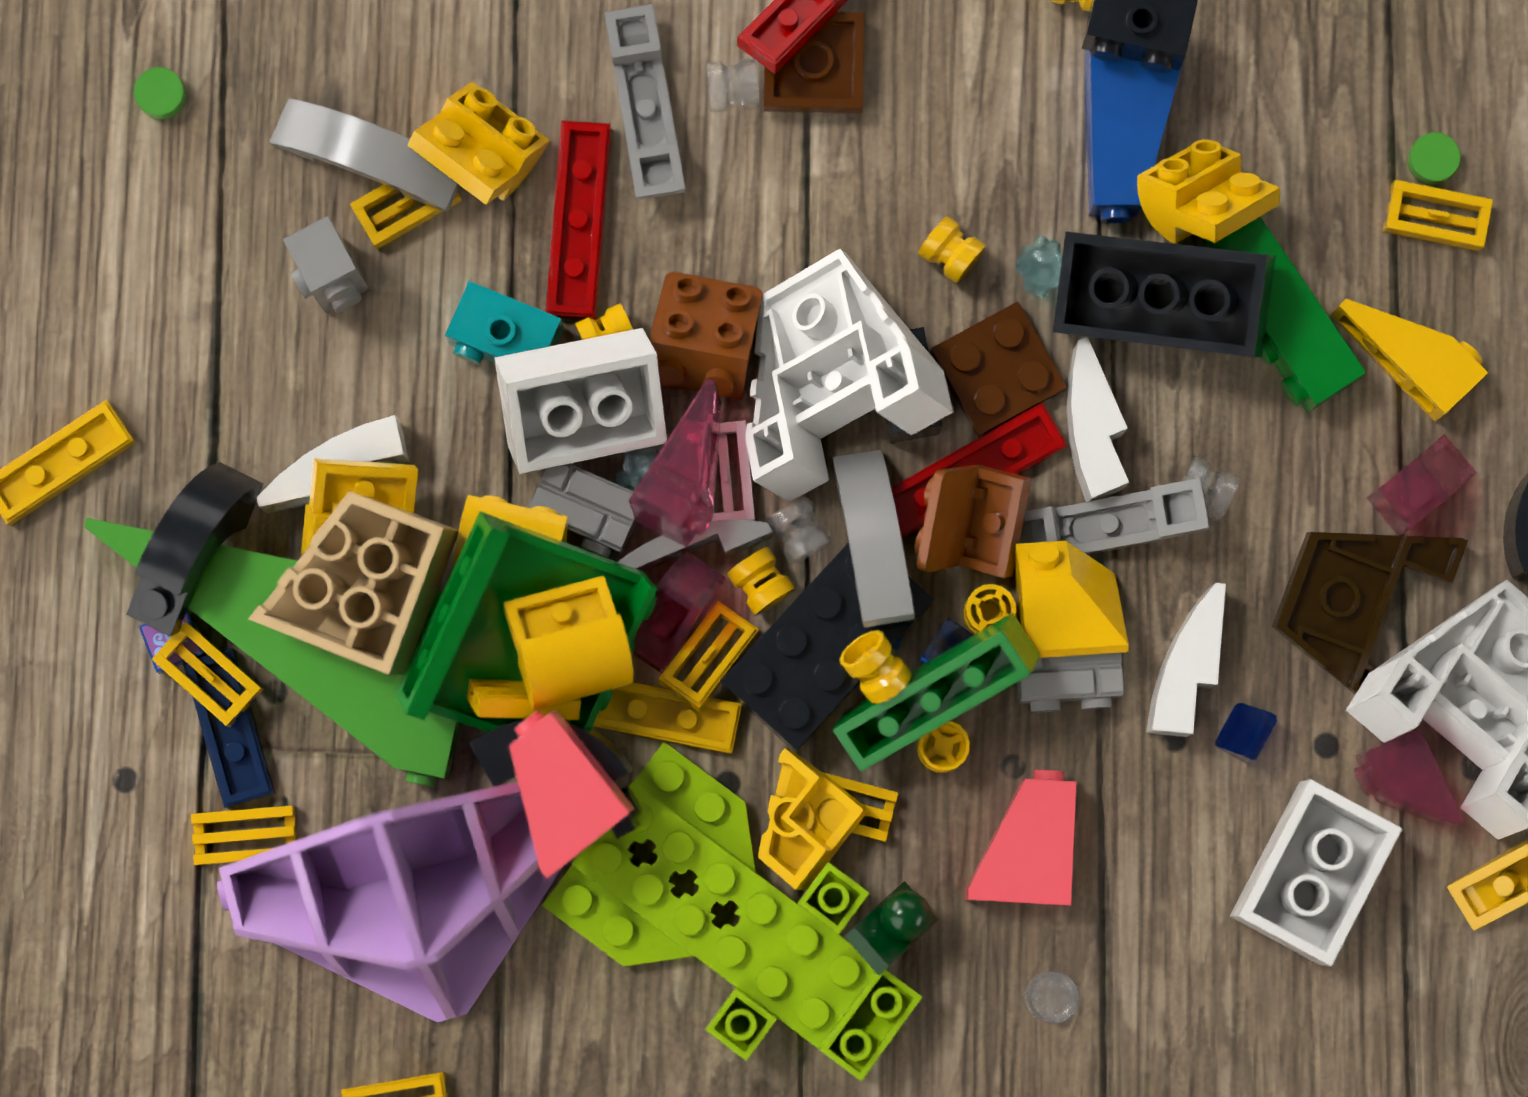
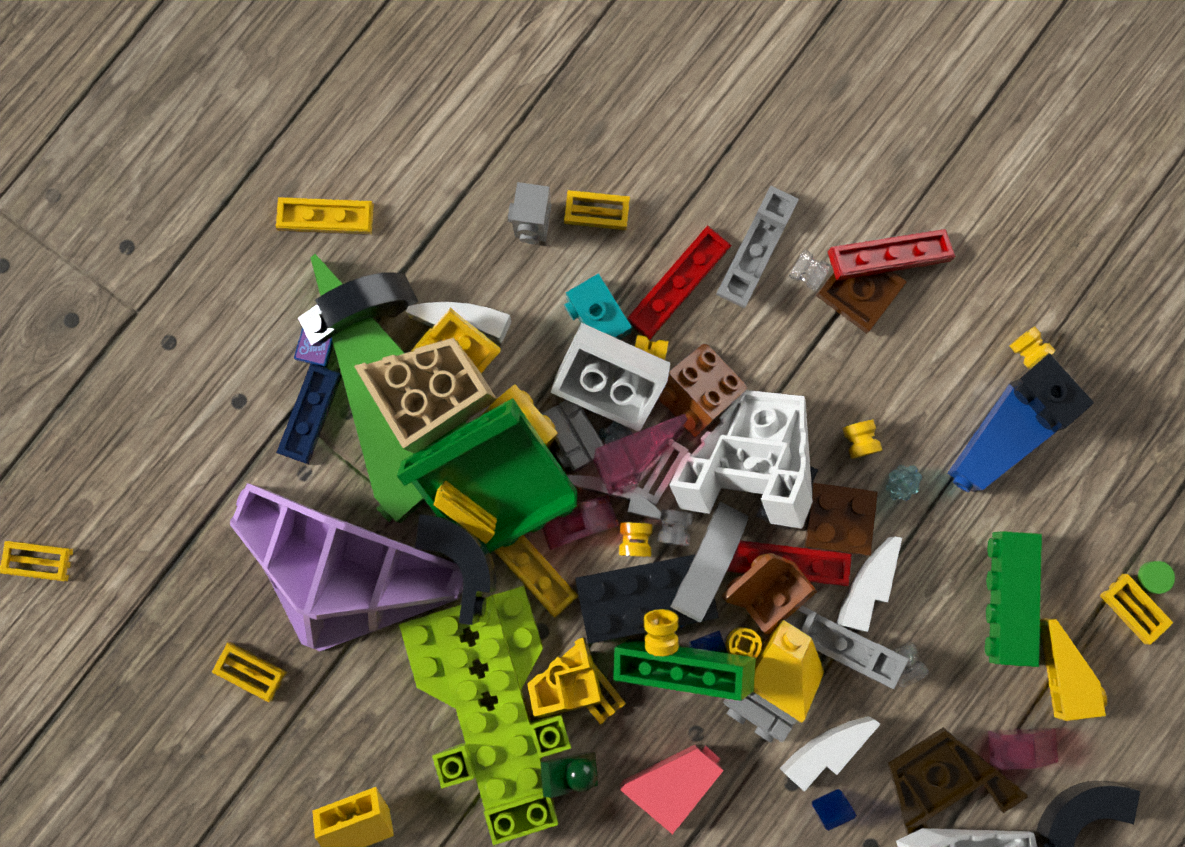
camera: 35 degrees right, 0 degrees up
bright green tile [134,67,186,120] -> none
yellow tile [152,621,264,727] -> none
yellow tile [191,806,297,865] -> none
light grey slope [269,98,460,213] -> none
yellow brick [407,82,550,205] -> none
yellow brick [504,576,633,711] -> none
coral slope [509,710,635,879] -> none
yellow tile [658,601,759,712] -> none
yellow wheel [917,721,970,773] -> none
black brick [1053,231,1276,357] -> none
yellow brick [1137,139,1280,244] -> none

